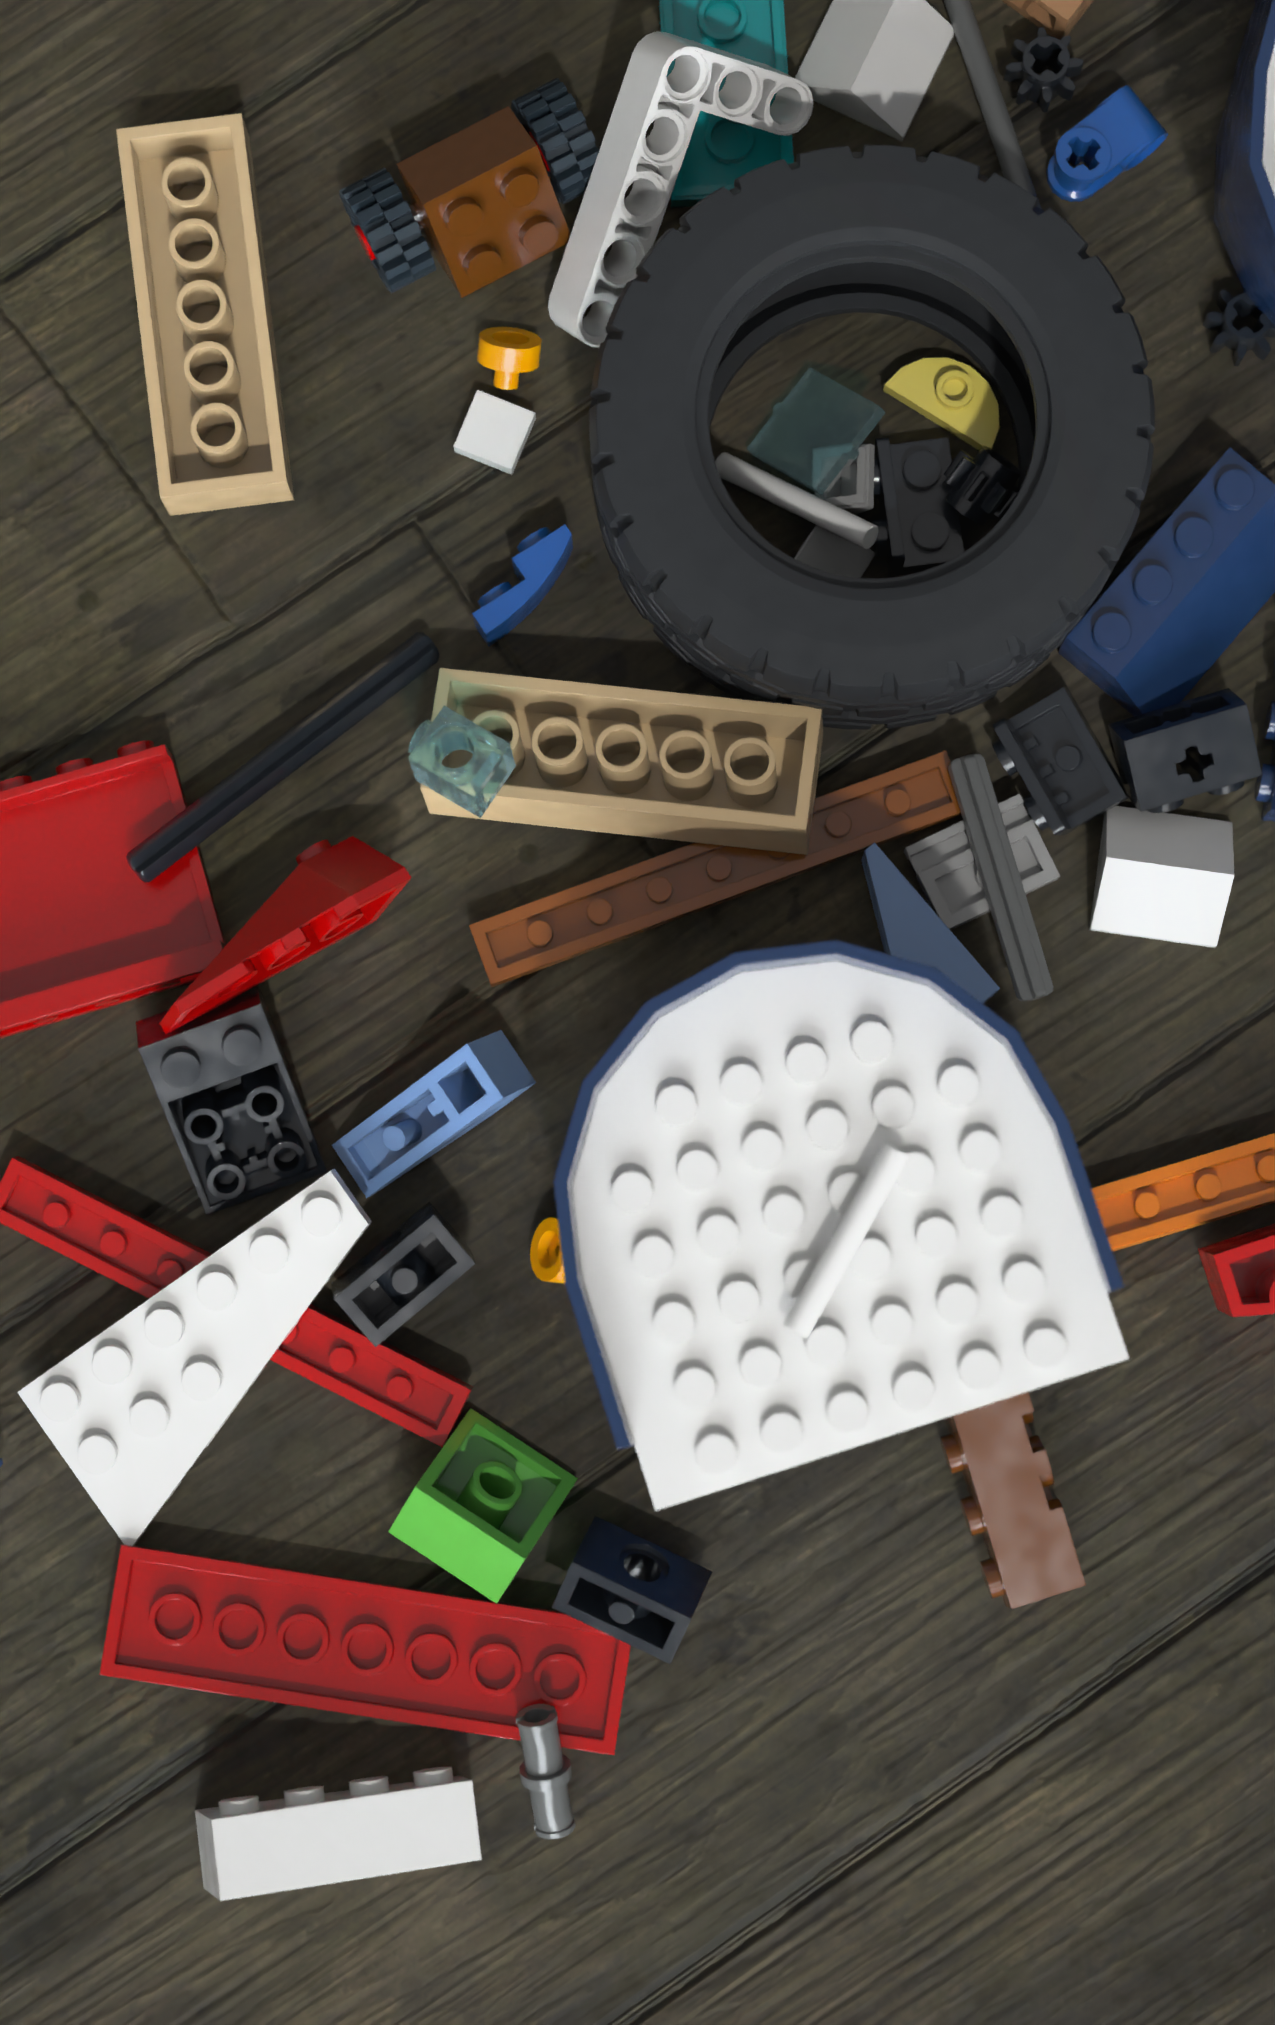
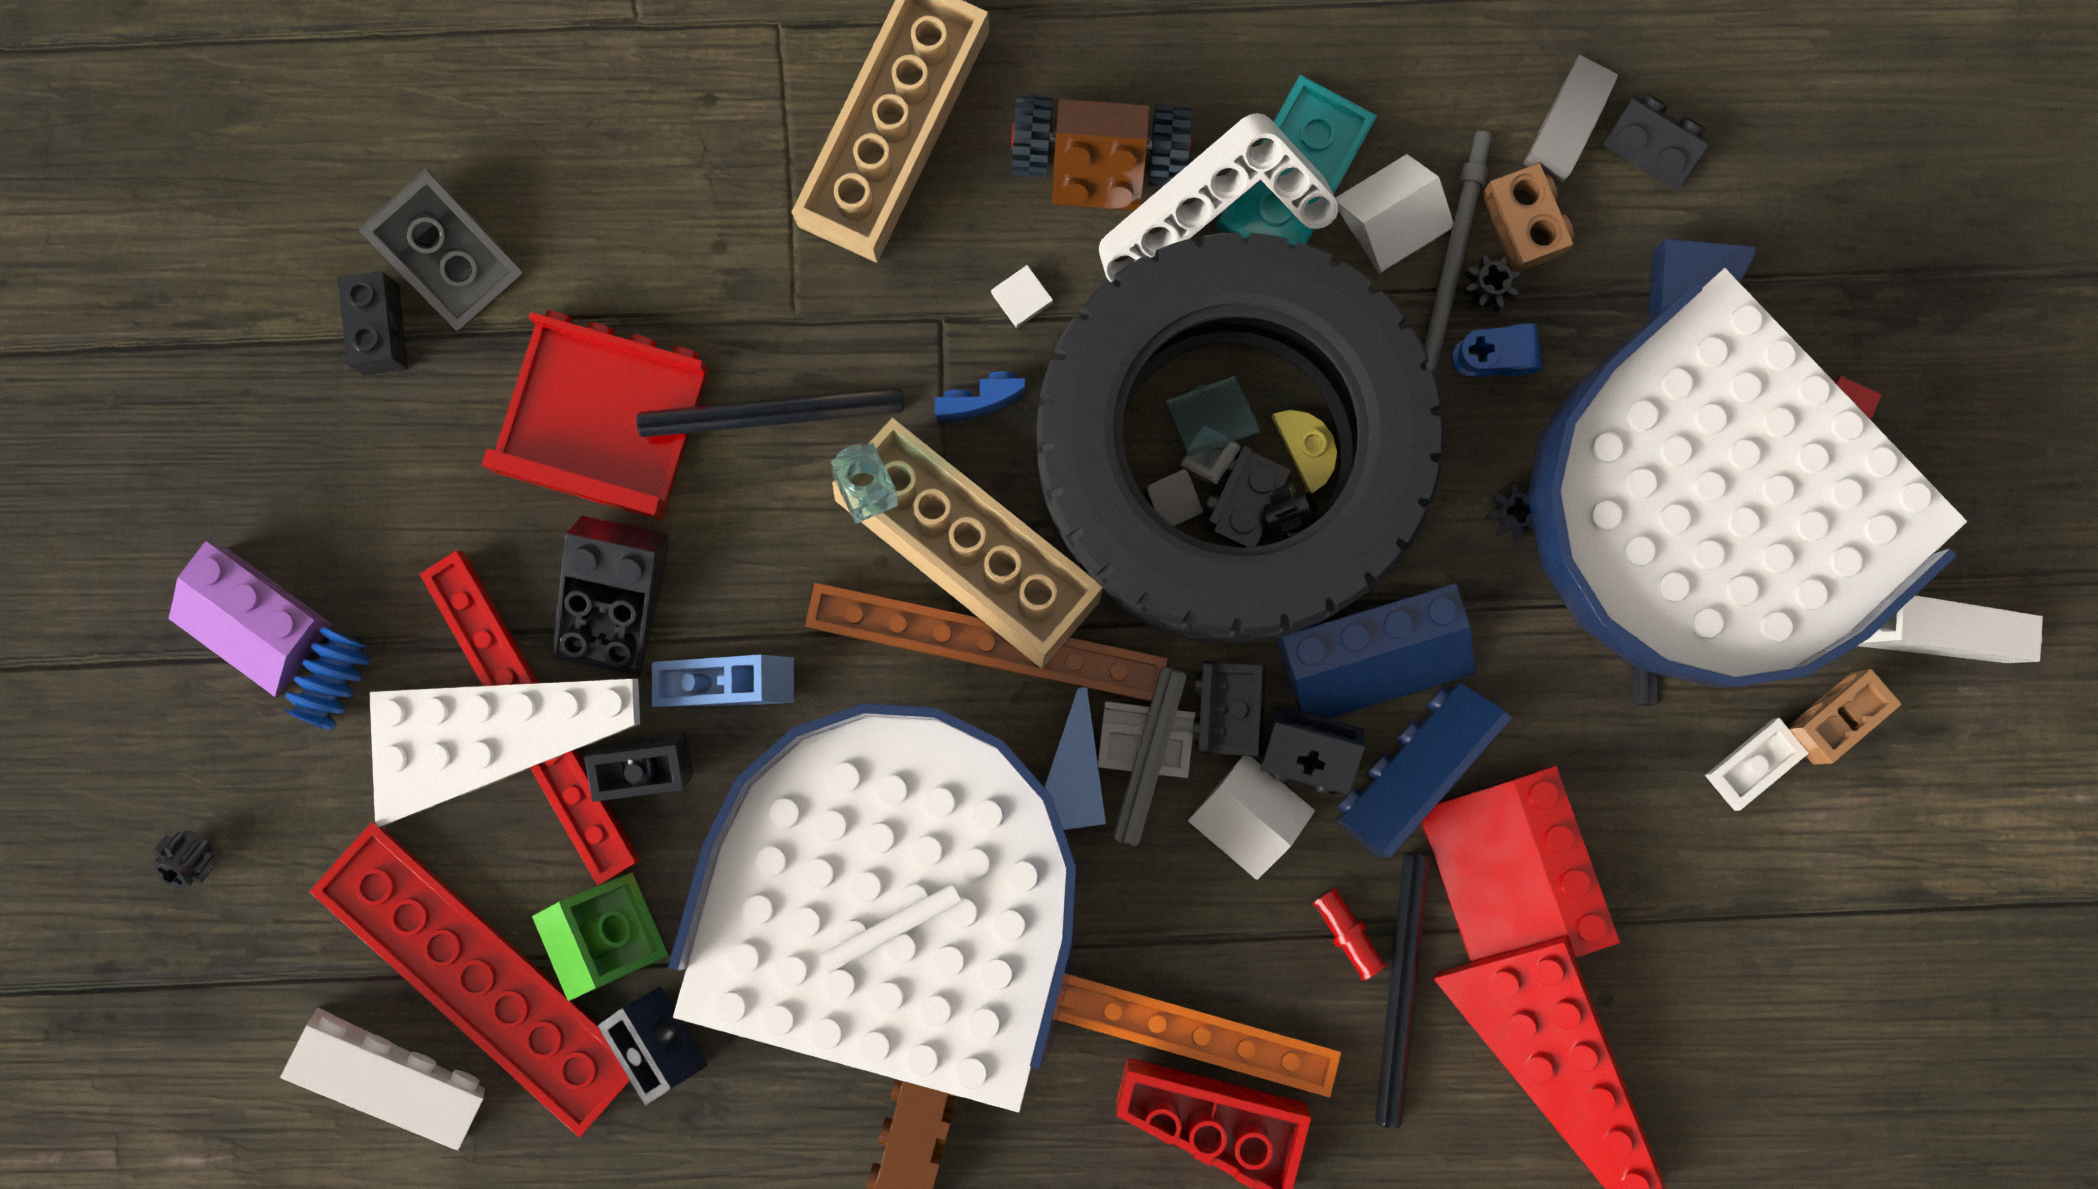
camera: 30 degrees right, 0 degrees up
red wedge [159,836,411,1034] -> none
light orange tile [477,327,542,390] -> none
dark grey pin [515,1704,576,1840] -> none
white bar [715,452,879,549] -> none

